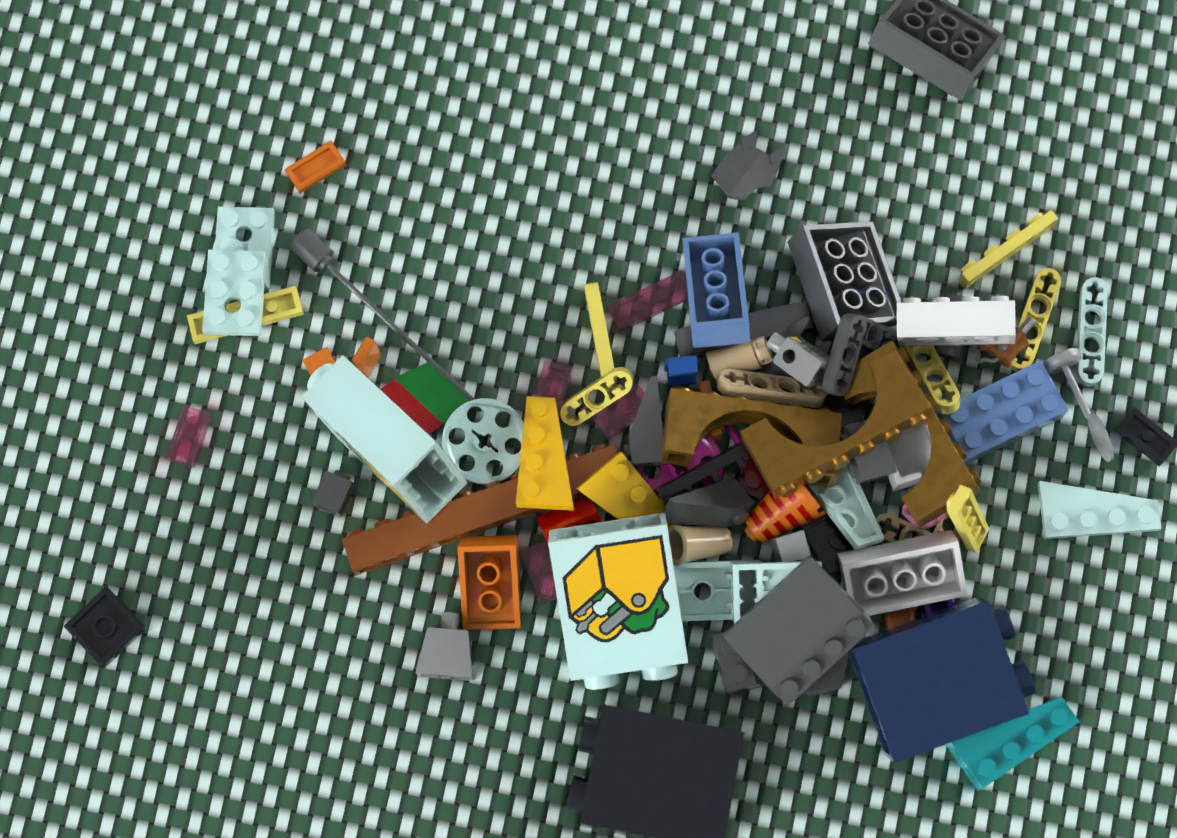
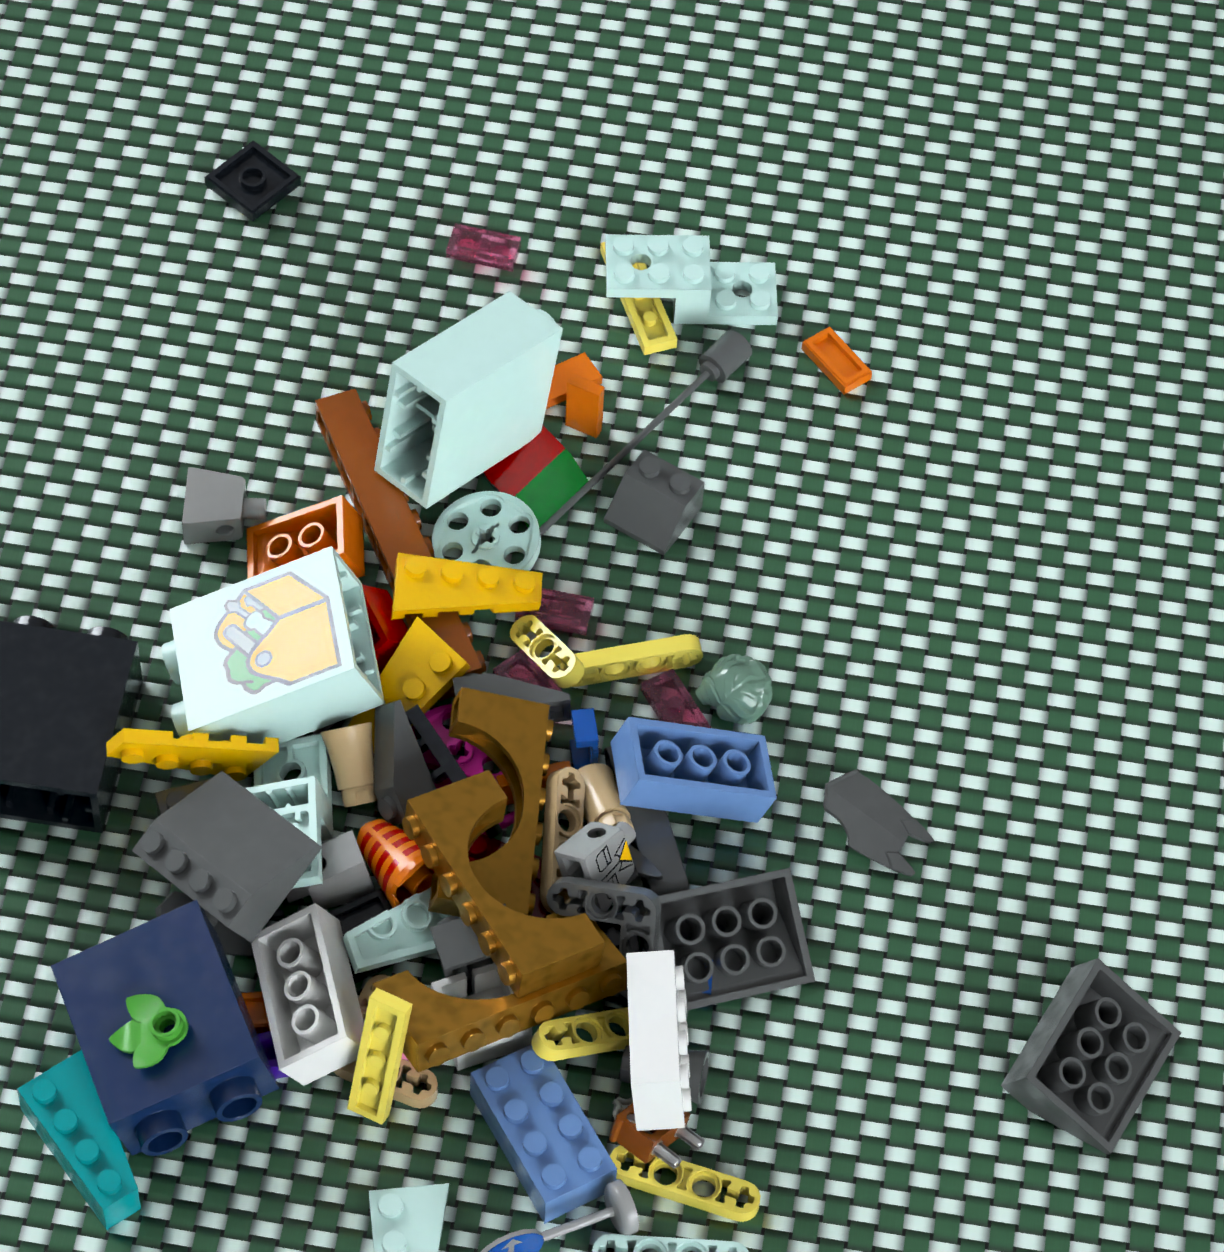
camera: 80 degrees right, 20 degrees down
light yellow plate [958,210,1058,289] -> none
none -> yellow wing [106,728,279,781]
none -> bright green plate [109,994,188,1069]
none -> dark grey slope [604,449,705,555]
none -> sand green hair [695,654,773,726]

